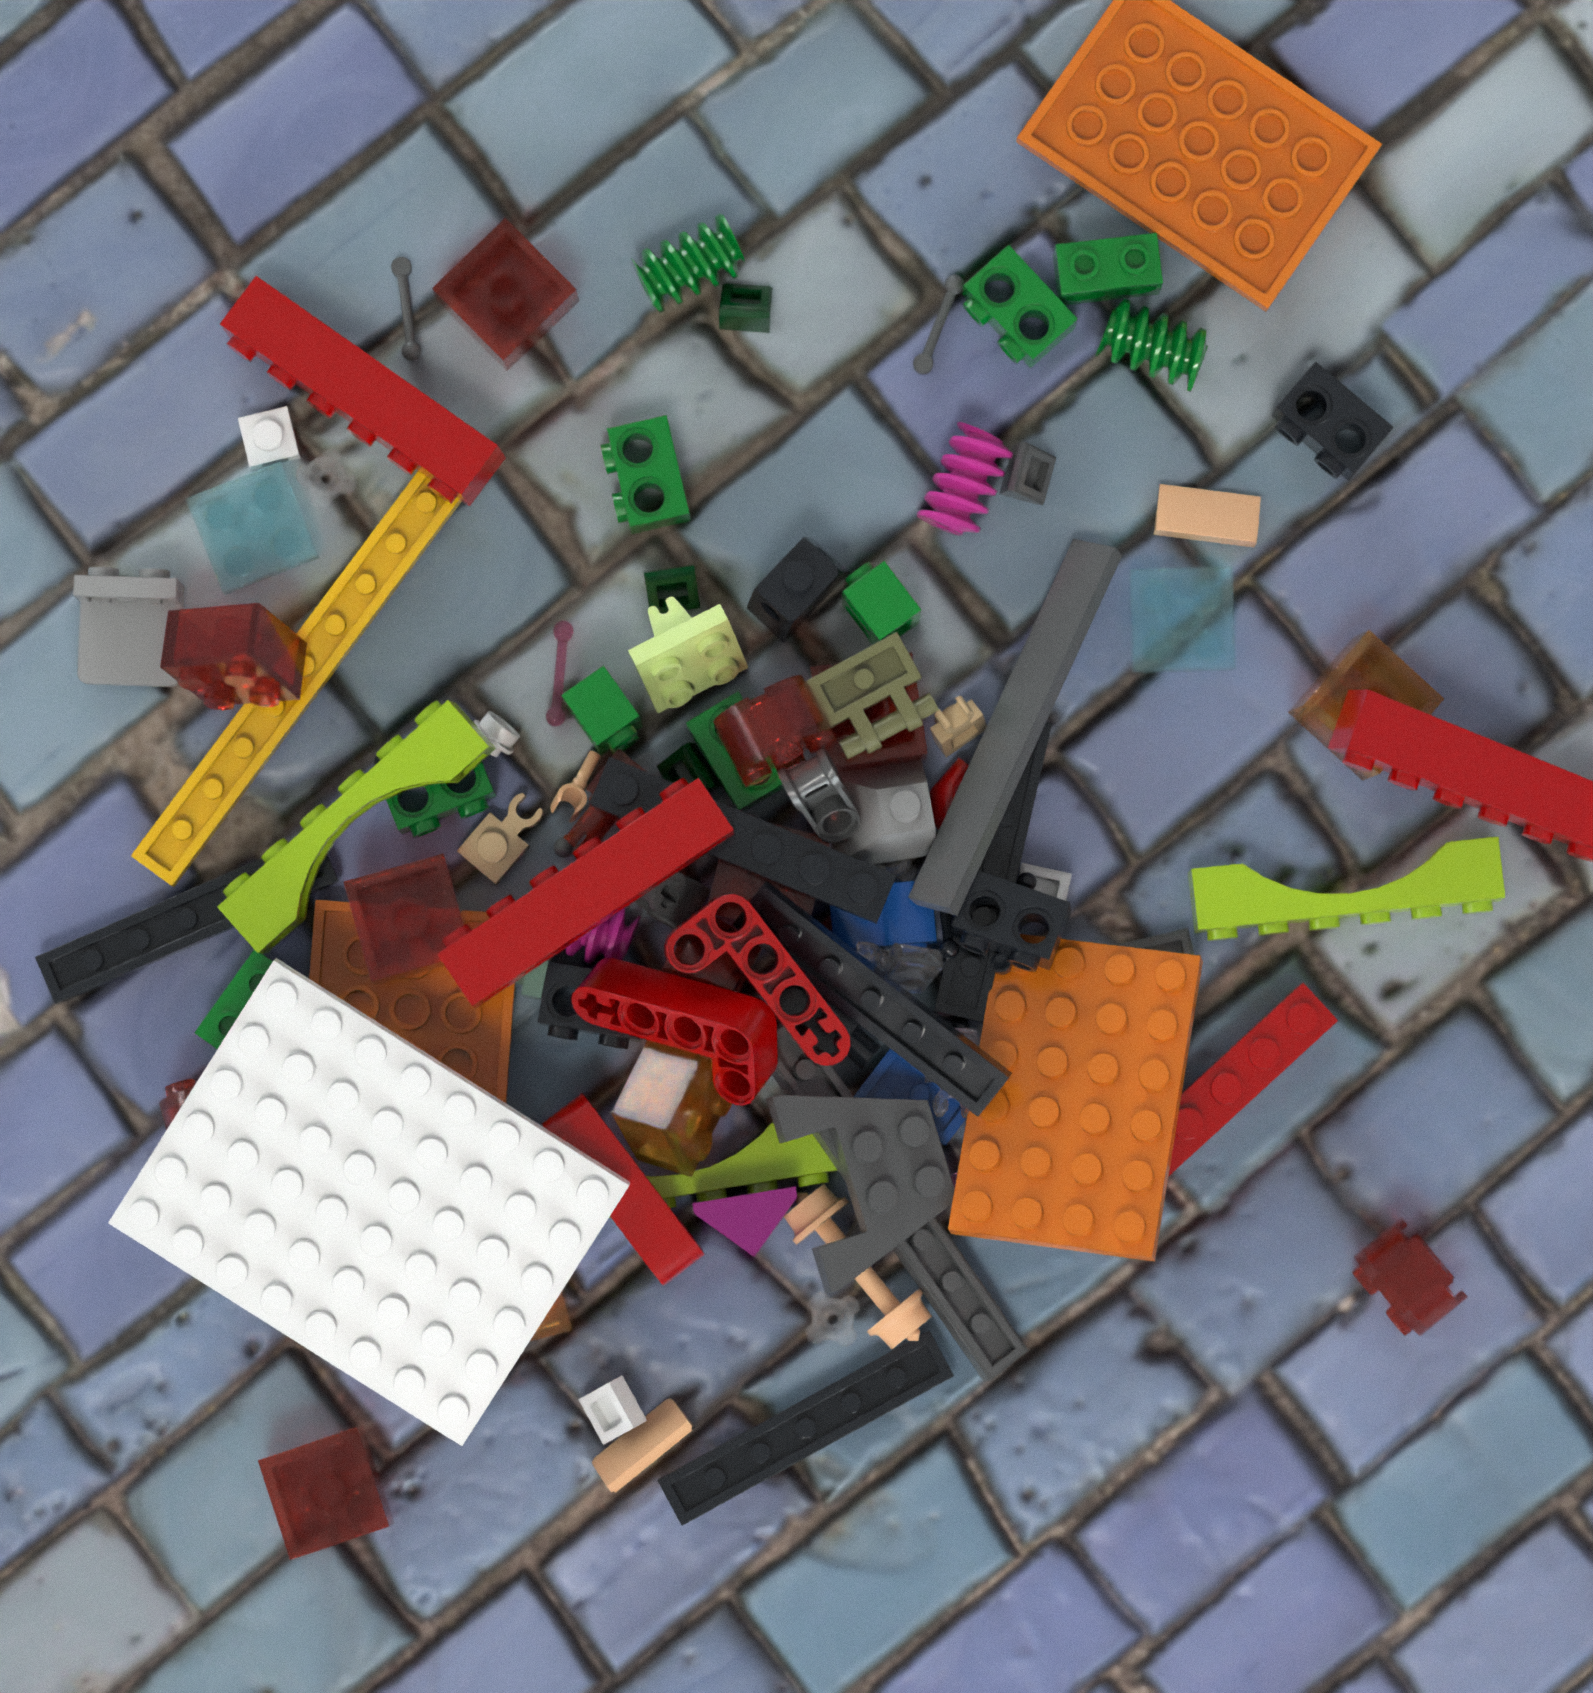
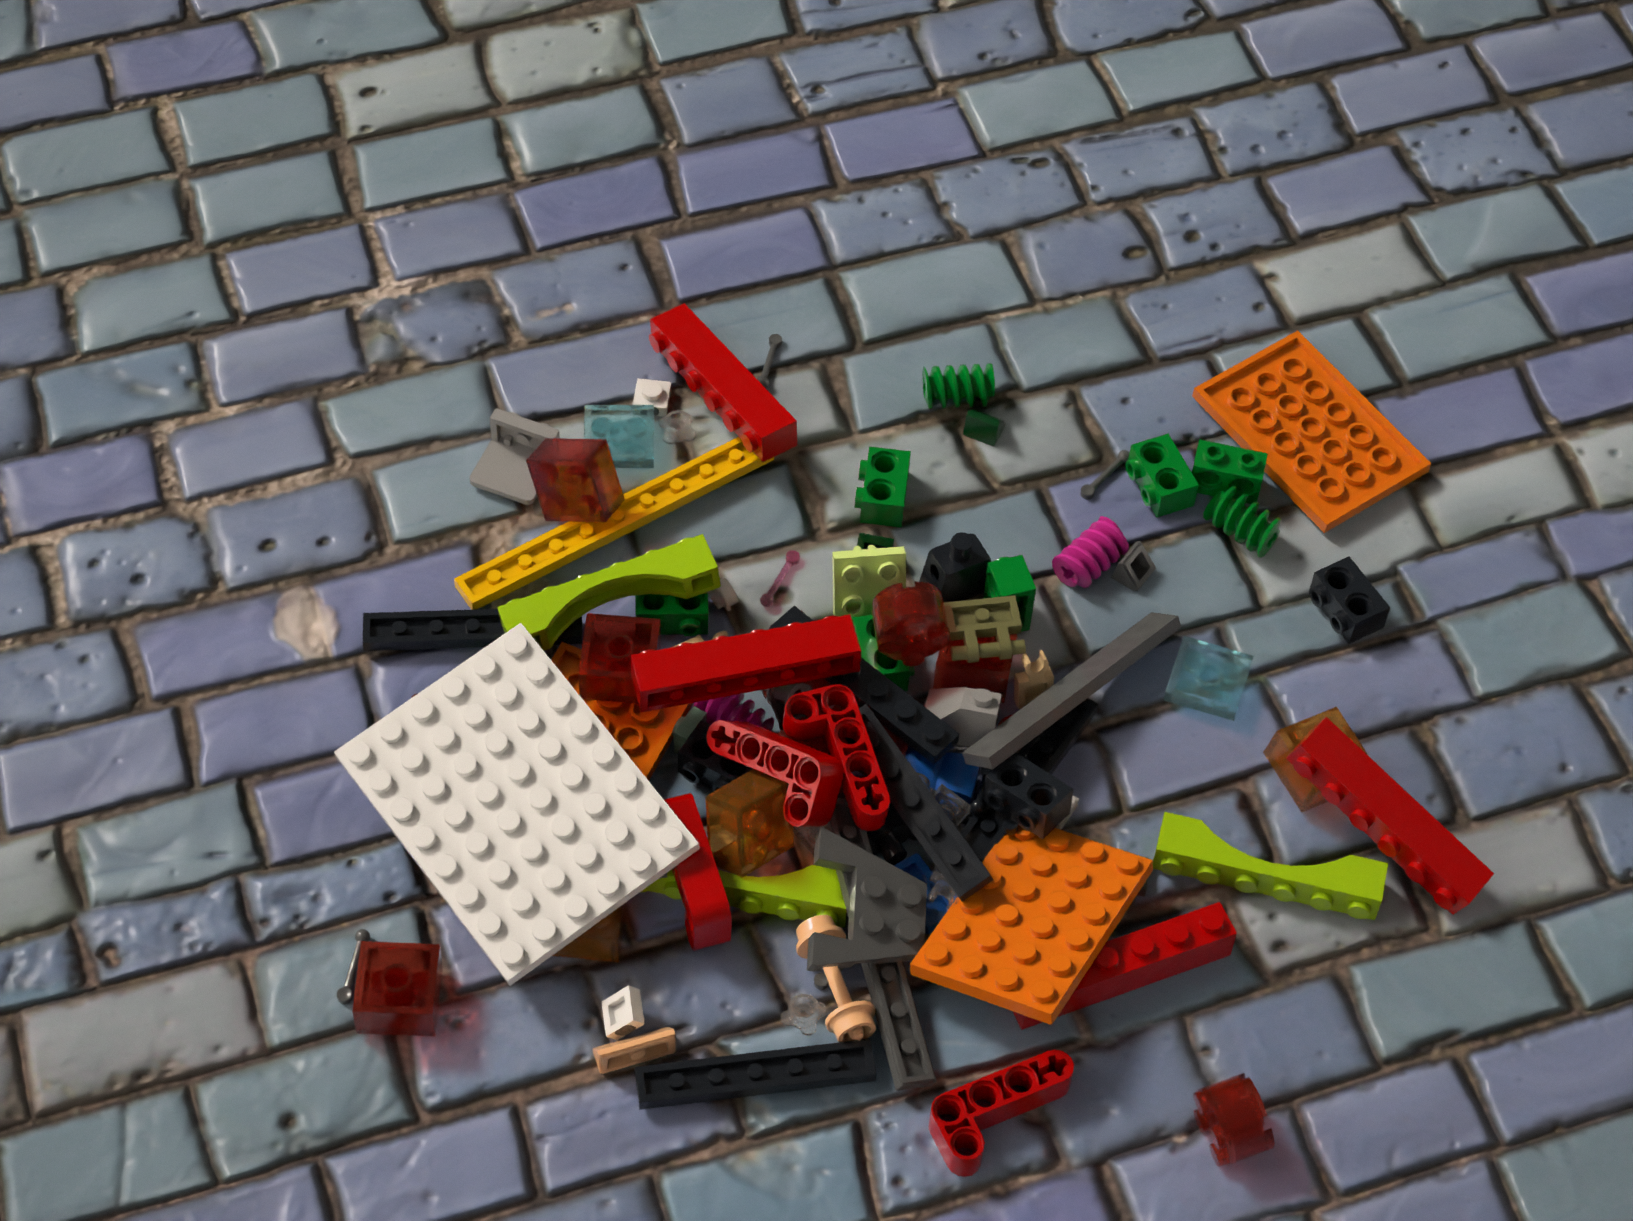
camera: 15 degrees right, 30 degrees down
clear red brick [432,218,579,371] -> none
green brick [561,665,643,756] -> none
magenta slope [692,1186,797,1257] -> none
dark grey piece [777,746,861,843] -> none
light nougat slope [1153,484,1261,548] -> none
none -> dark grey hinge [337,929,370,1004]
none -> red beam [928,1050,1074,1177]

